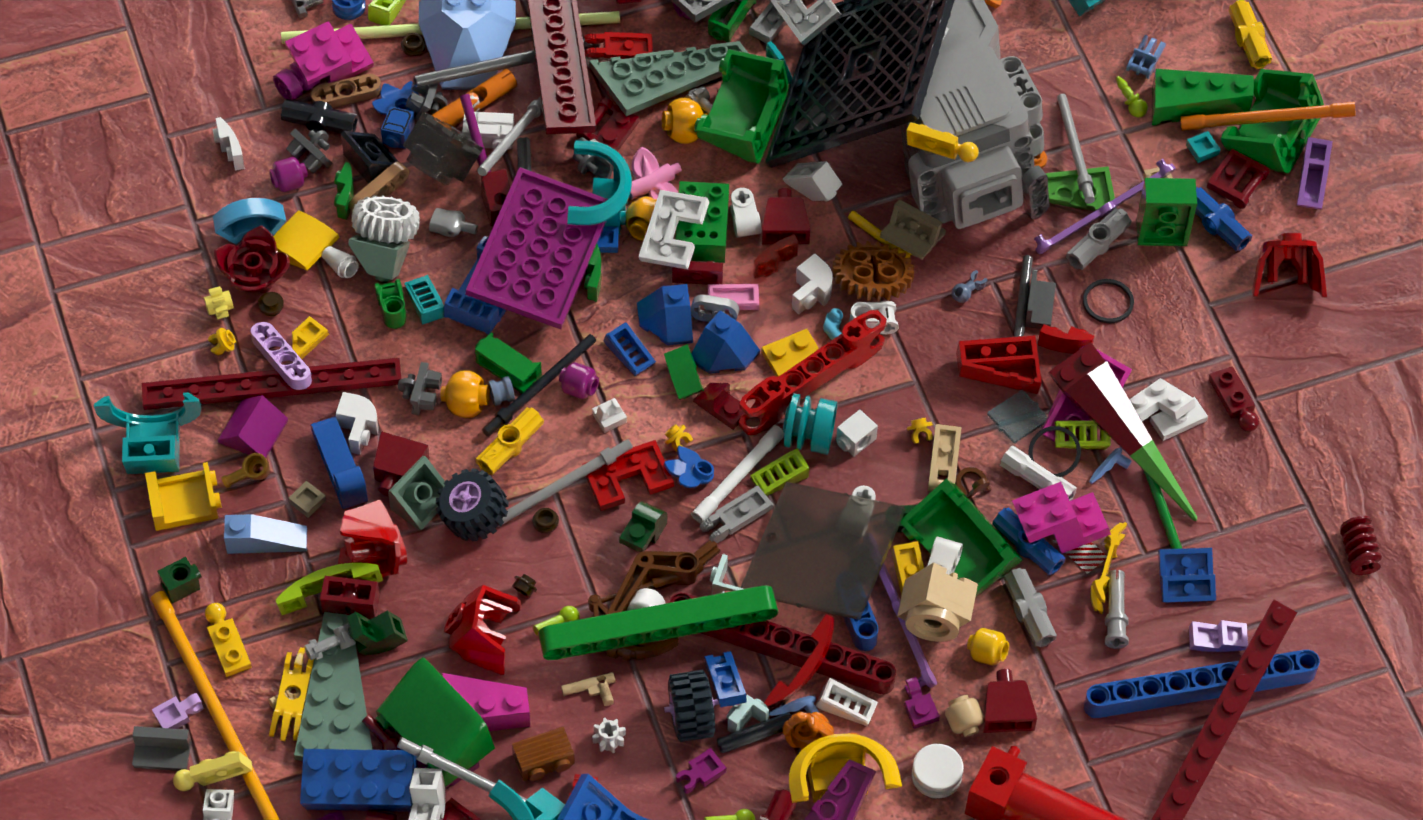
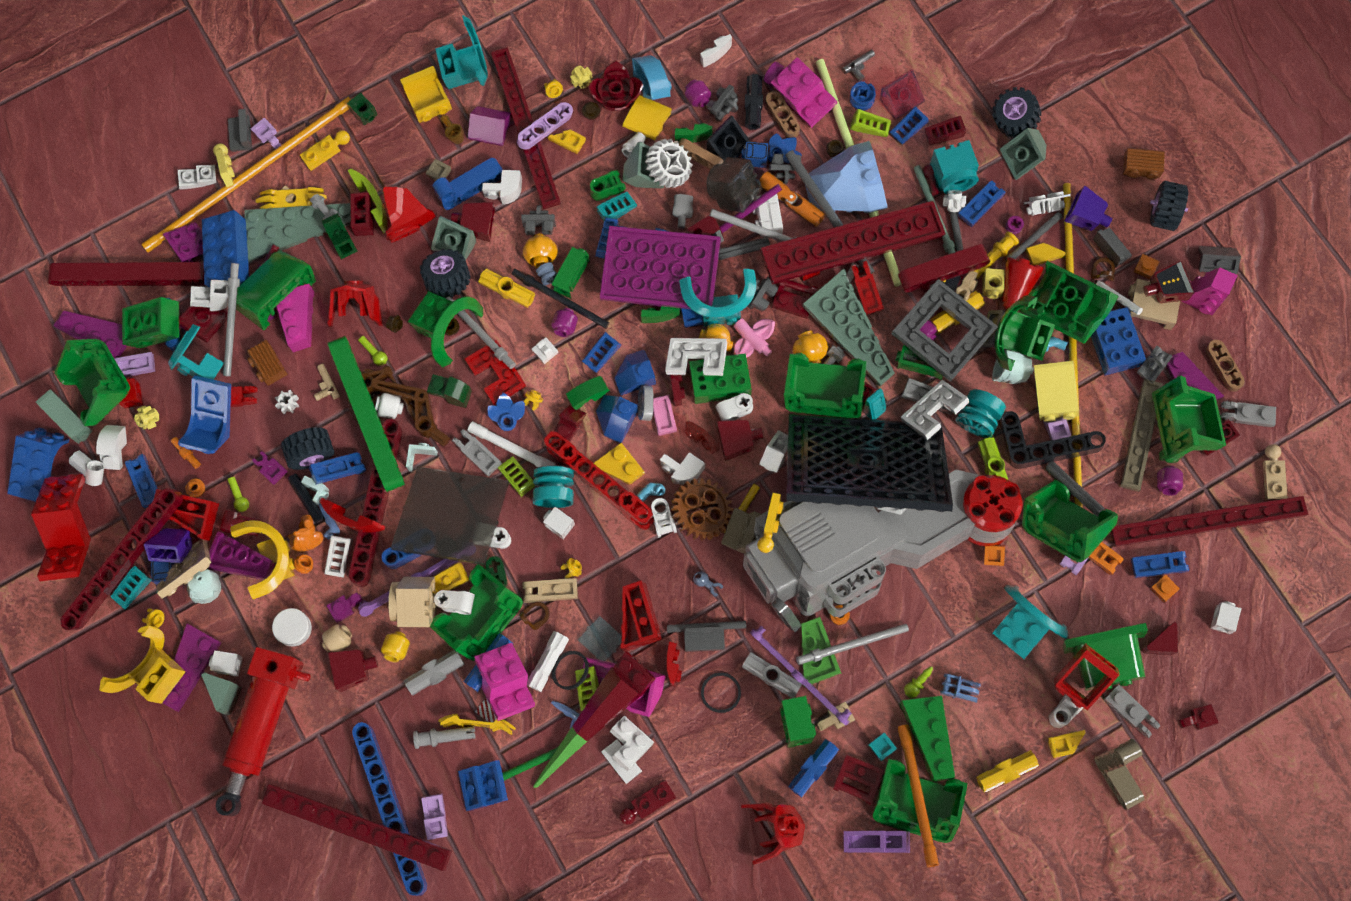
camera: 85 degrees right, 15 degrees up
medium blue slope [224,514,307,554] -> none
none -> green piece [408,291,483,368]

